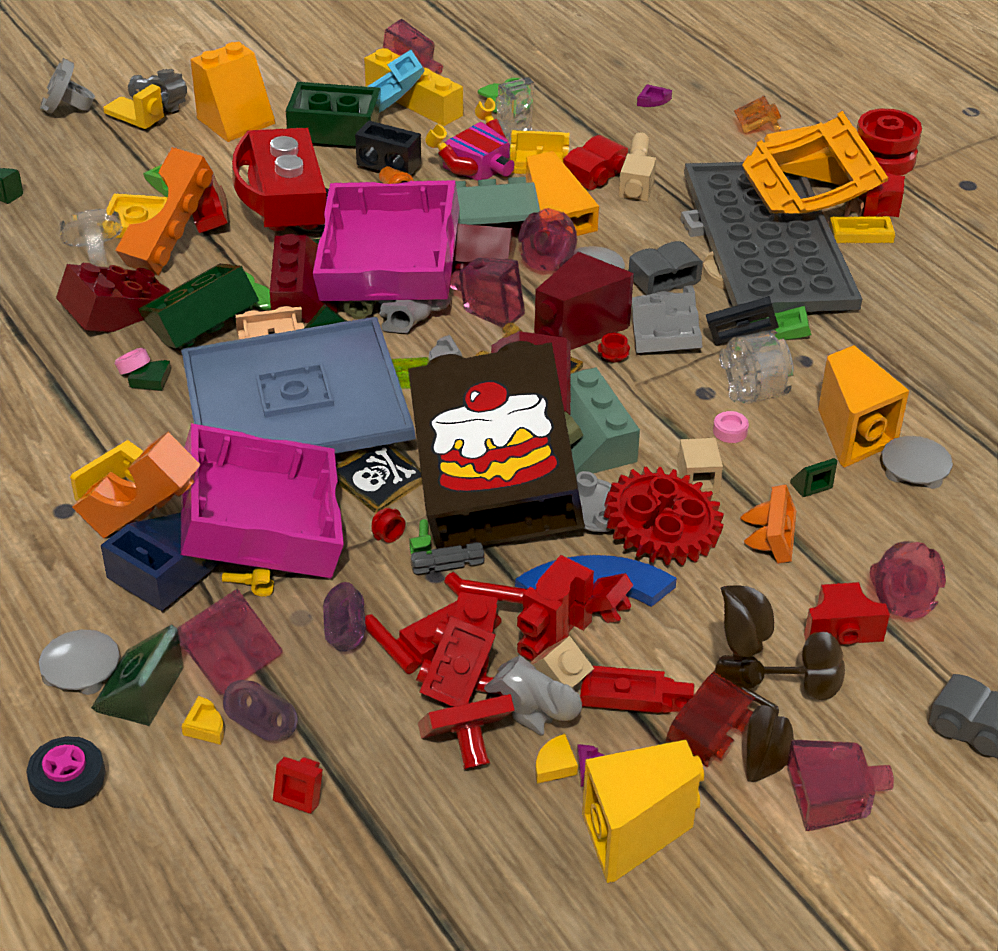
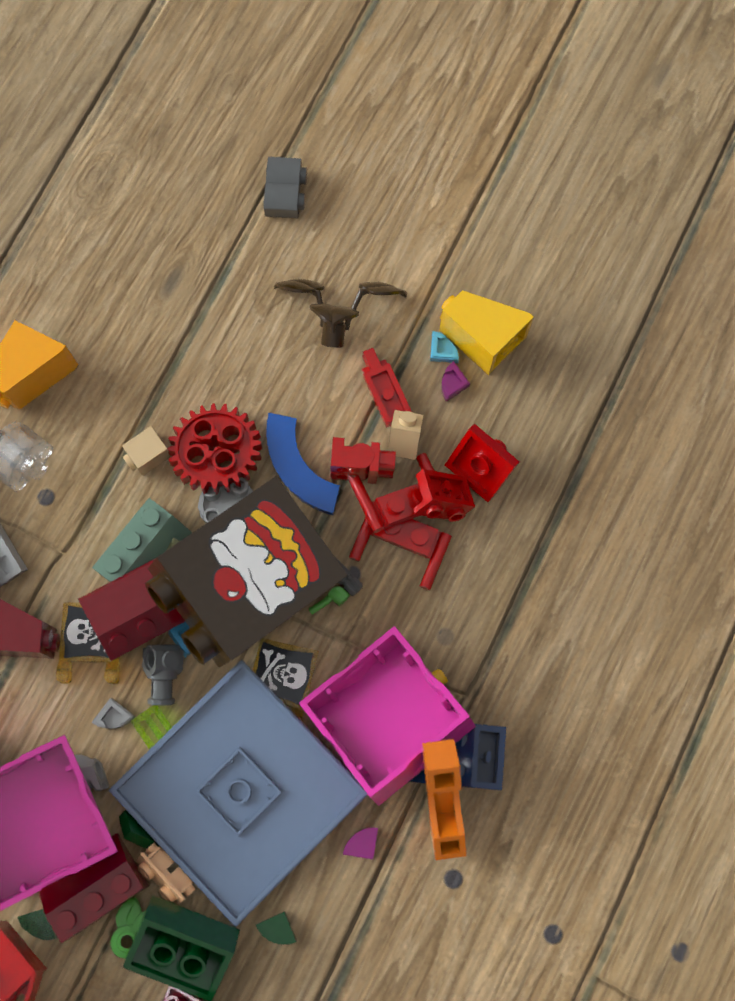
camera: 120 degrees left, 35 degrees up
black wheel [26,736,106,808] -> none
light grey dish [39,629,120,695] -> none
yellow bracket [70,440,143,501] -> none
clear green slope [91,624,184,726] -> none
bright pink tile [115,348,150,374] -> none
clear pink bracket [164,588,282,695] -> none
yellow tile [181,696,224,745] -> none
plate [223,680,298,741] -> none
red tile [273,756,323,814] -> none
clear purple plate [323,582,366,652] -> none
red plate [371,507,406,543] -> none
clear pink torso [450,257,525,329] -> none
light grey animal [484,655,582,736] -> none
yellow tile [535,734,578,784] -> none
red tile [591,573,633,623] -> none
red plate [598,333,630,363] -> none
clear red brick [666,671,755,767] -> none
bright pink tile [713,411,749,443] -> none
orange tile [740,485,797,563] -> none
clear pink torso [787,740,894,831] -> none
dark green slope [790,458,838,498] -> none
red brick [804,582,890,645] -> none
clear pink tile [870,540,946,619] -> none
light grey dish [881,436,953,489] -> none

